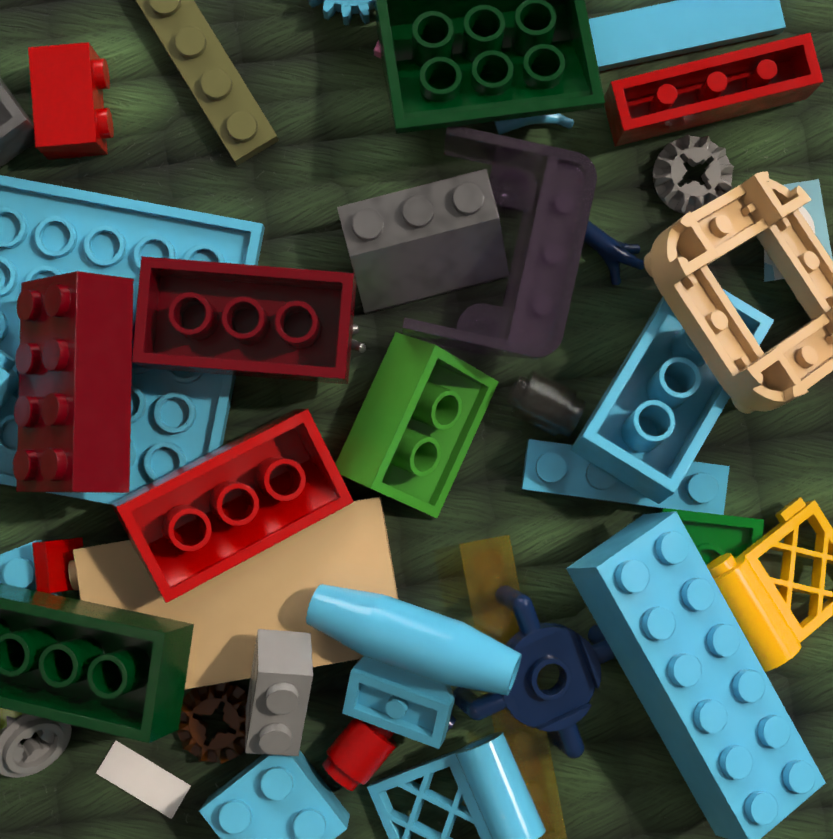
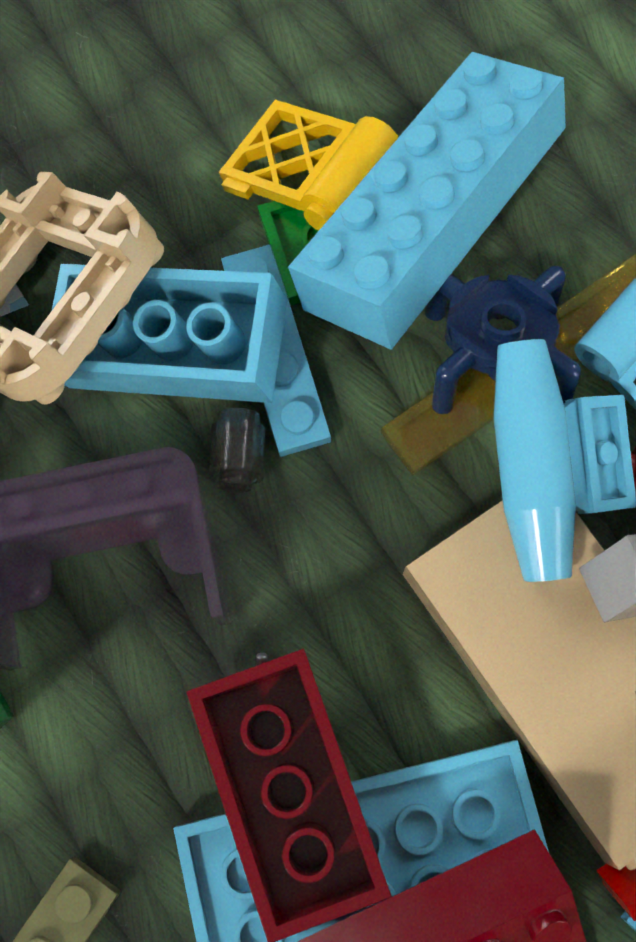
camera: 110 degrees left, 10 degrees down
red slope [111,409,354,603] -> none
bright green slope [335,332,499,518] -> none
flat silver slope [337,169,509,314] -> none
dark blue bar [575,219,644,285] -> none

